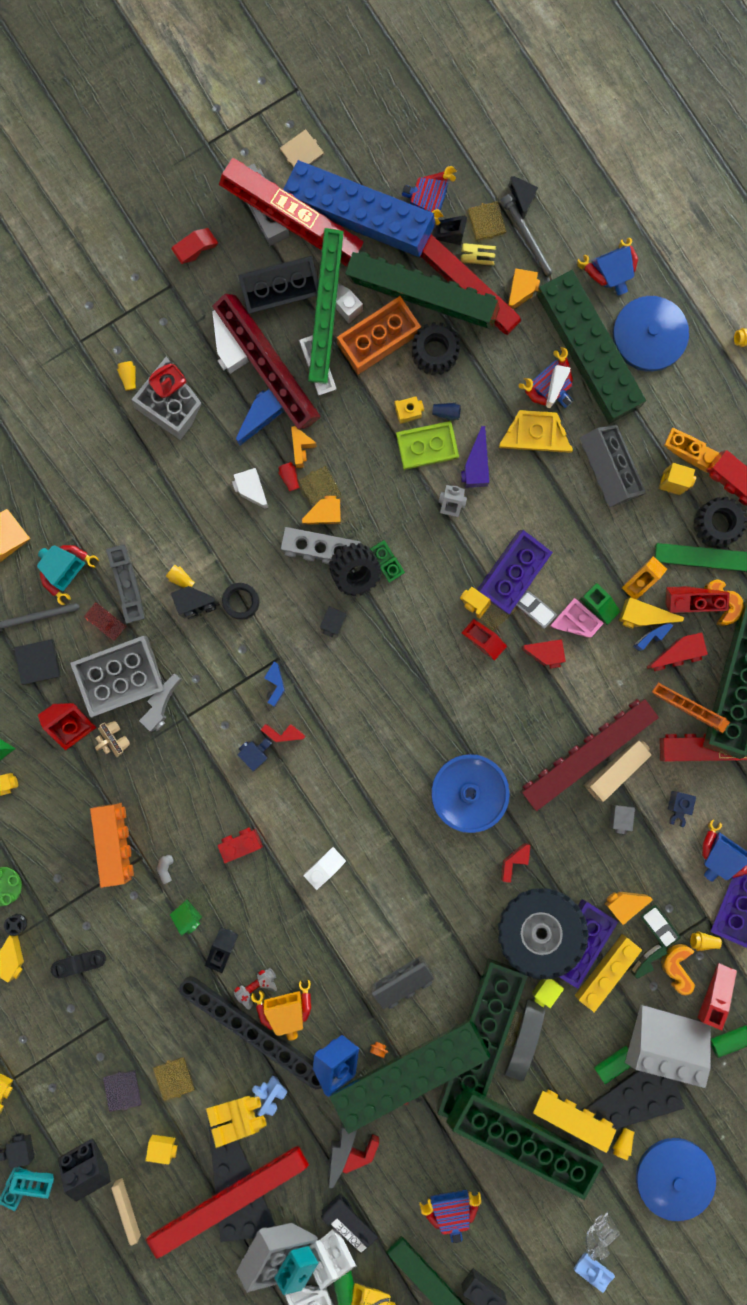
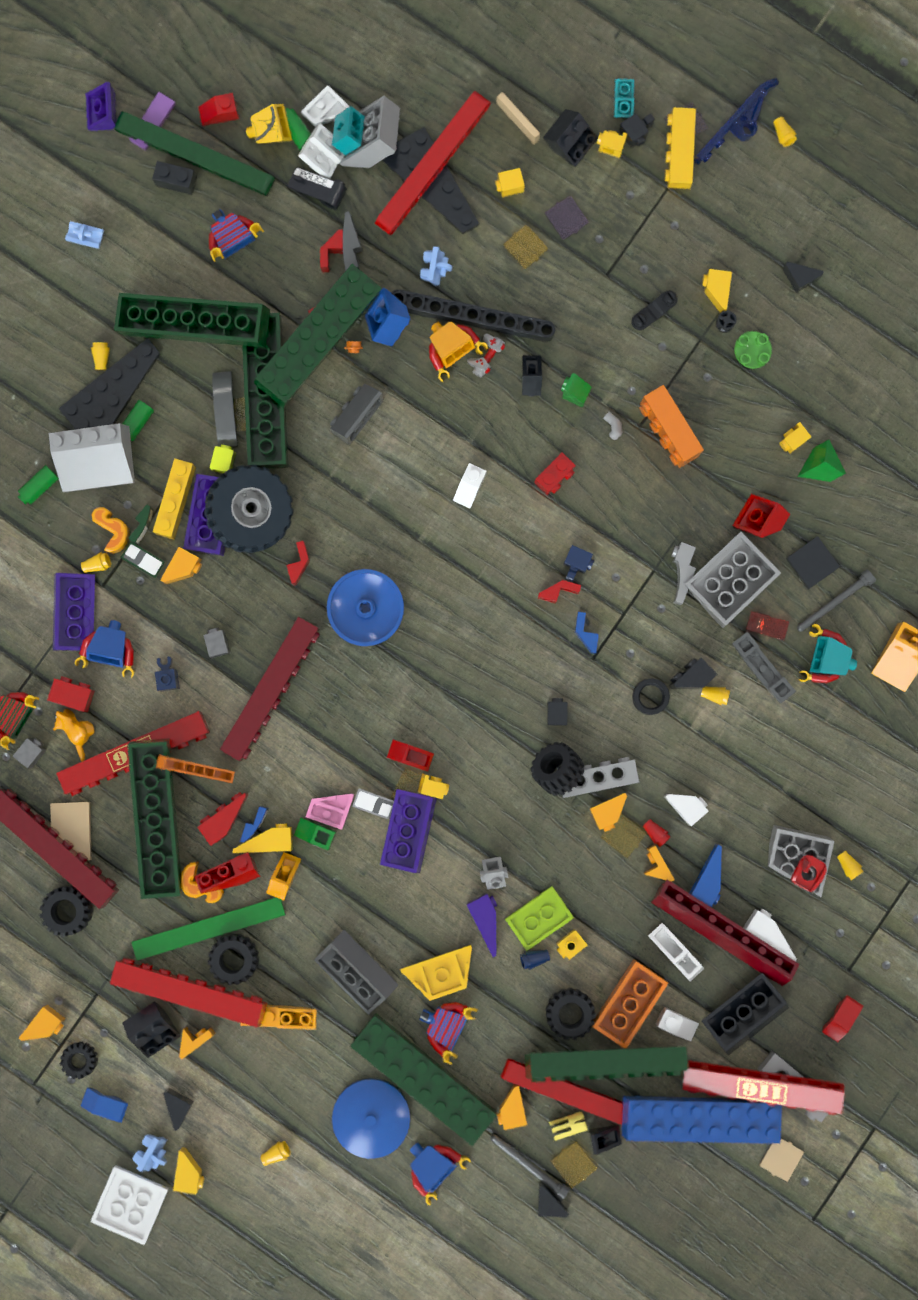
camera: 160 degrees right, 0 degrees up
teal slope [8,1172,54,1199] -> none
tan hips [95,721,130,758] -> none
yellow hips [206,1096,267,1148] -> none
green tile [308,228,344,385] -> none
green slope [370,540,405,583] -> none
torso [402,166,457,225] -> none
red slope [522,639,566,669] -> none
yellow brick [532,1089,616,1153] -> none
white slope [546,365,571,408] -> none
tan slope [583,740,651,802] -> none
clear slope [586,1212,620,1261] -> none
blue dish [636,1138,716,1221] -> none
yellow brick [659,463,696,495] -> none
slope [697,963,737,1030] -> none
none -> yellow brick [597,131,627,158]

